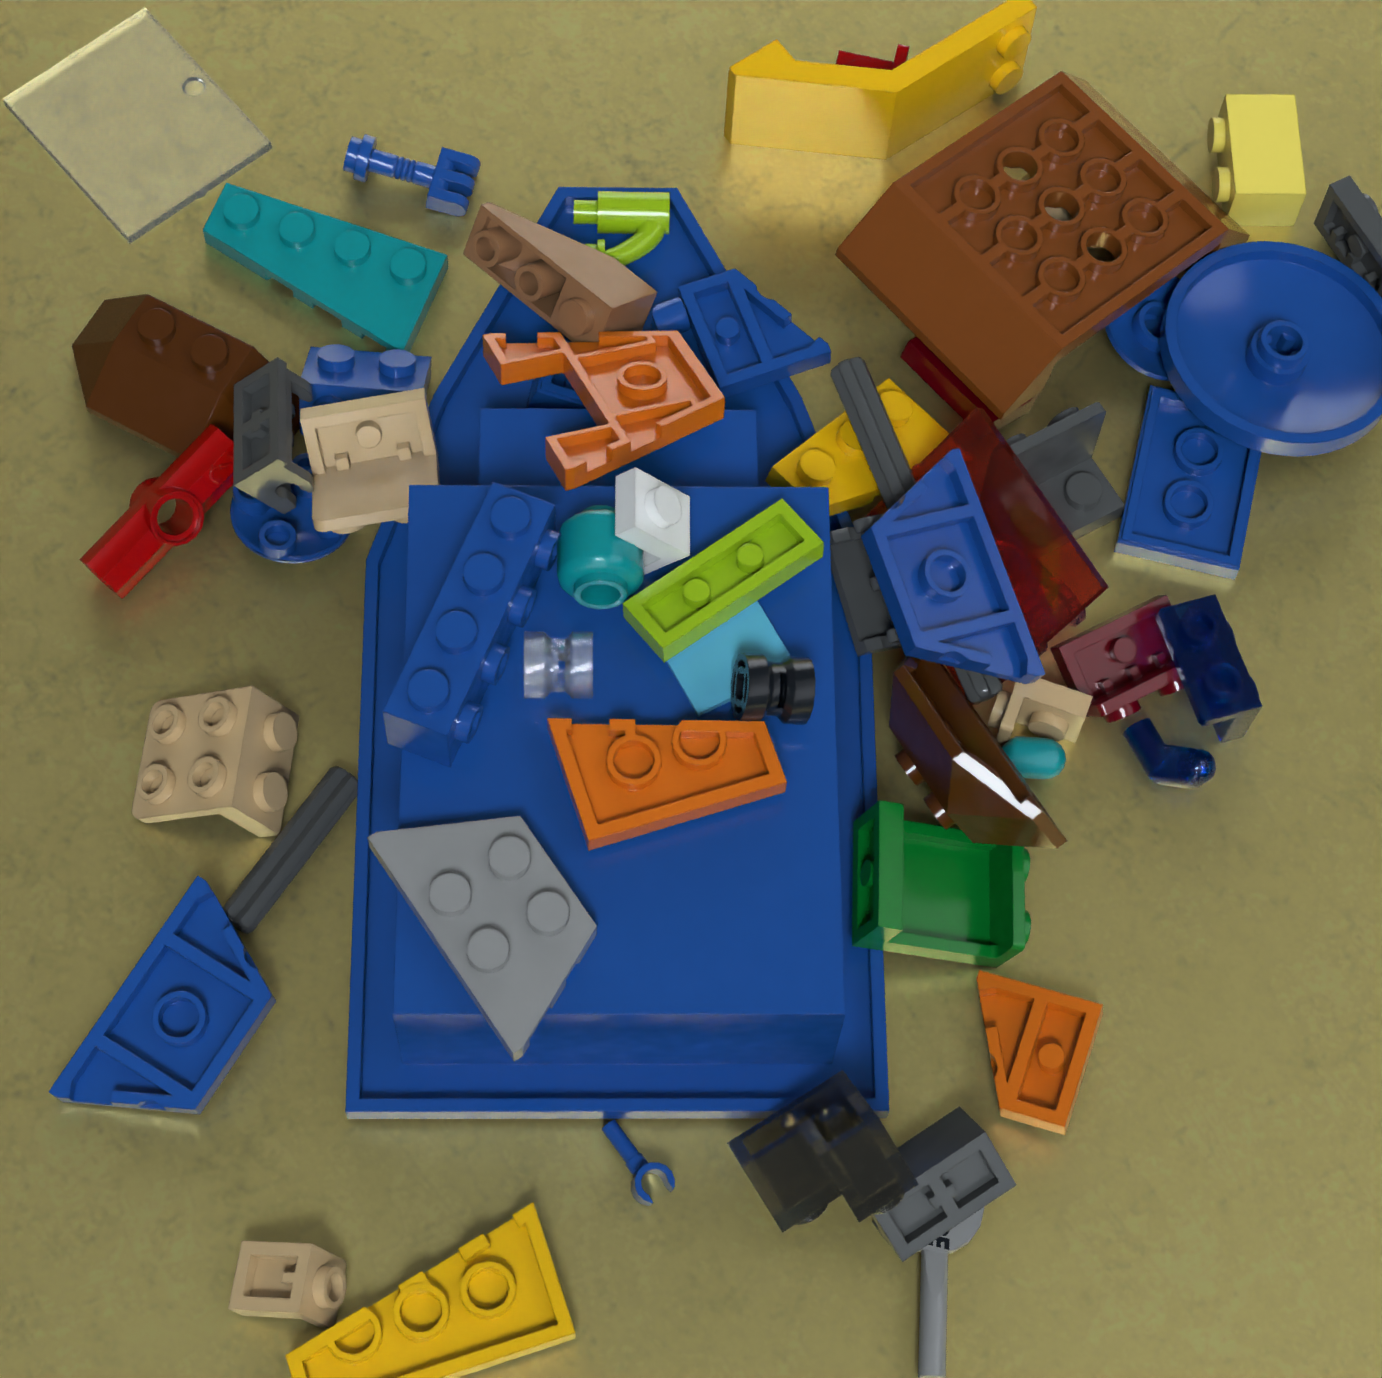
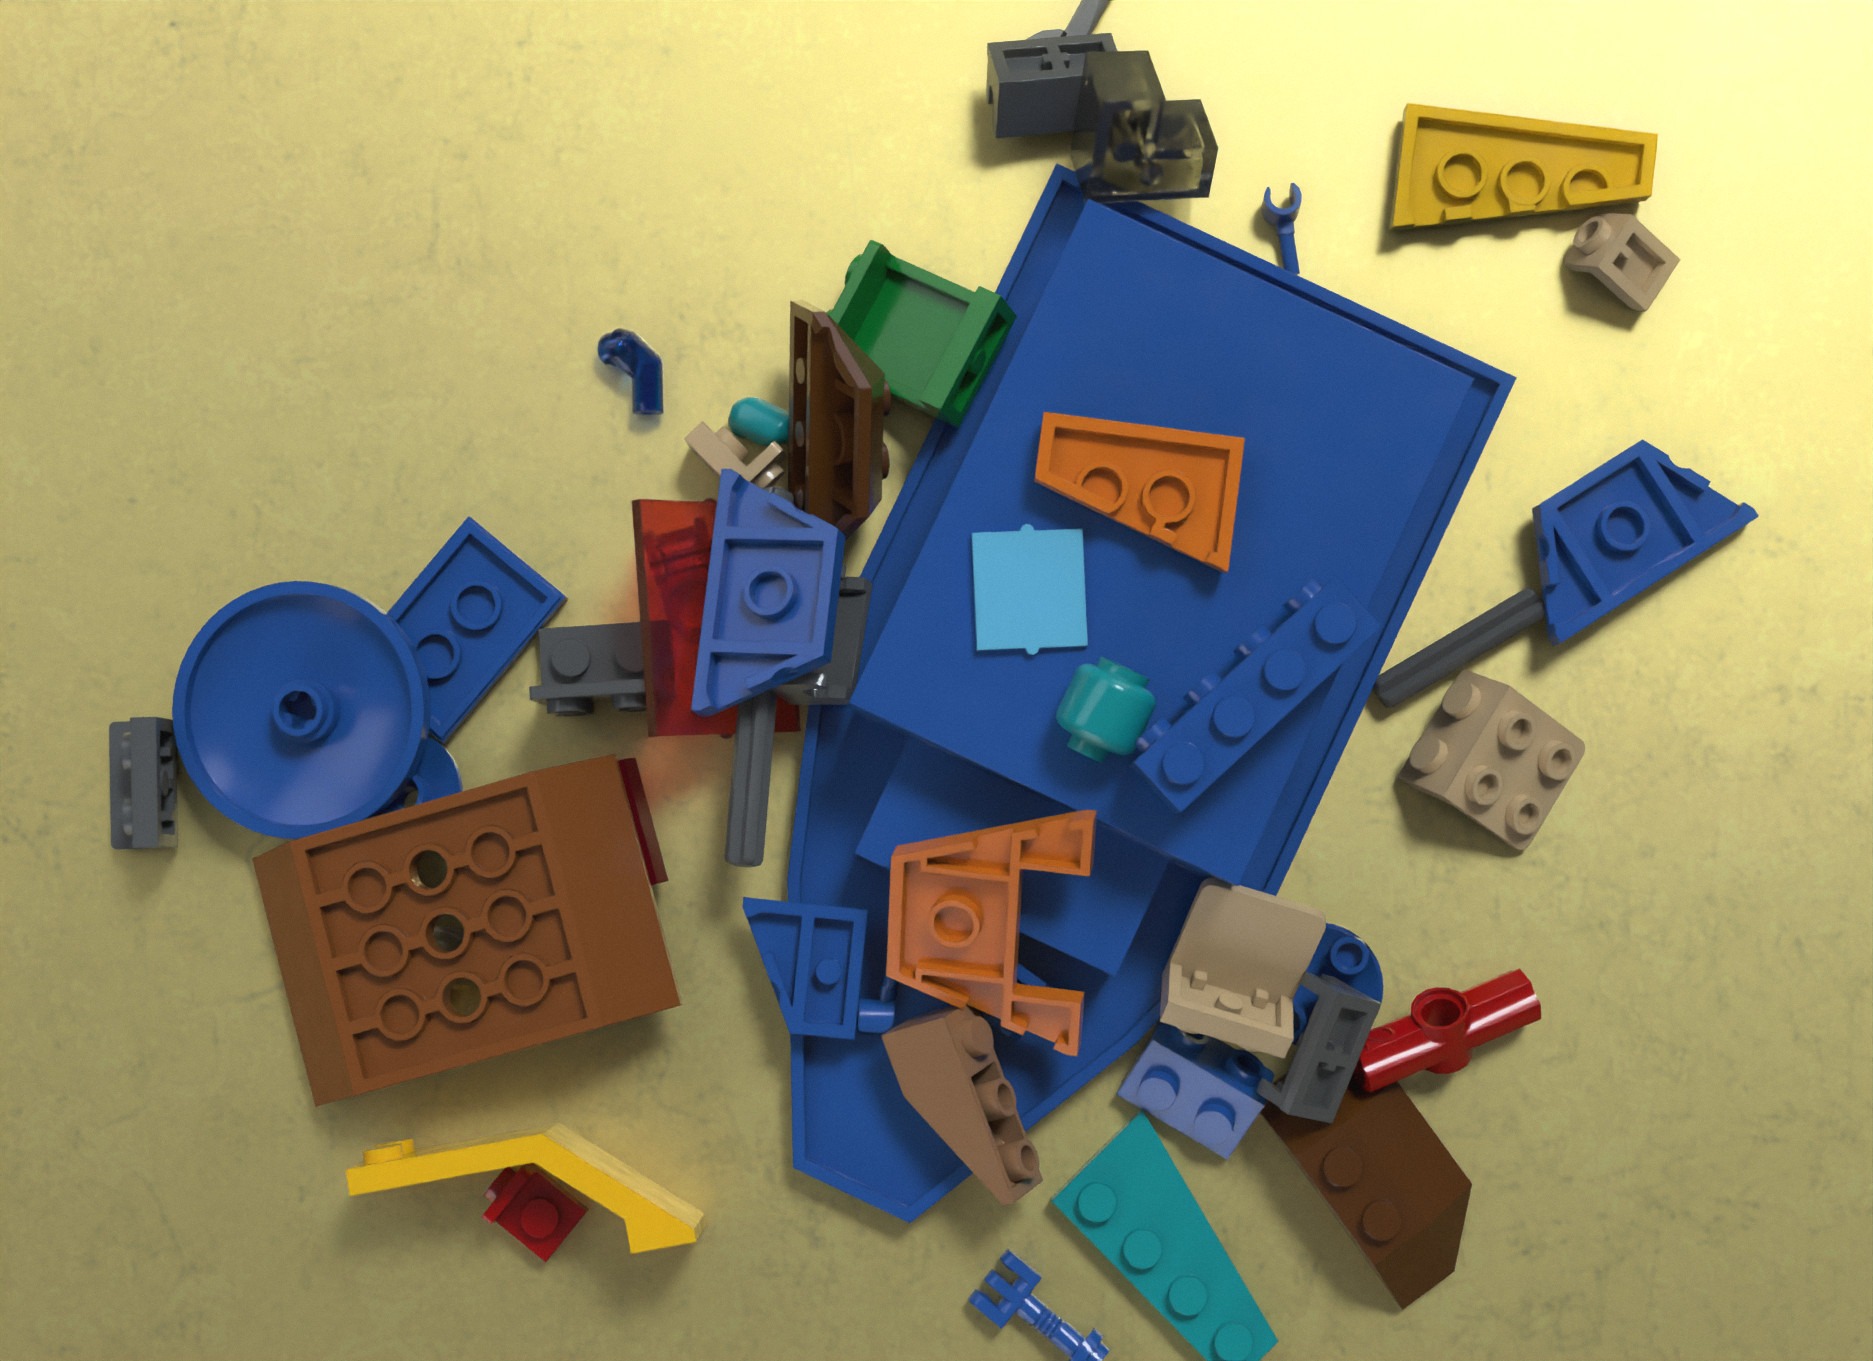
camera: 150 degrees left, 20 degrees up
light grey wing [368,816,597,1062] -> none
clear wheel [524,632,593,699] -> none
lime plant [573,191,670,266] -> none
white bracket [615,467,690,575] -> none
lime plate [622,498,824,663] -> none
black wheel [731,653,816,725] -> none
yellow wing [765,378,977,516] -> none
orange wing [977,970,1103,1135] -> none
dark red bracket [1050,595,1210,723] -> none
clear blue bracket [1156,594,1262,743] -> none
light yellow brick [1207,94,1307,226] -> none

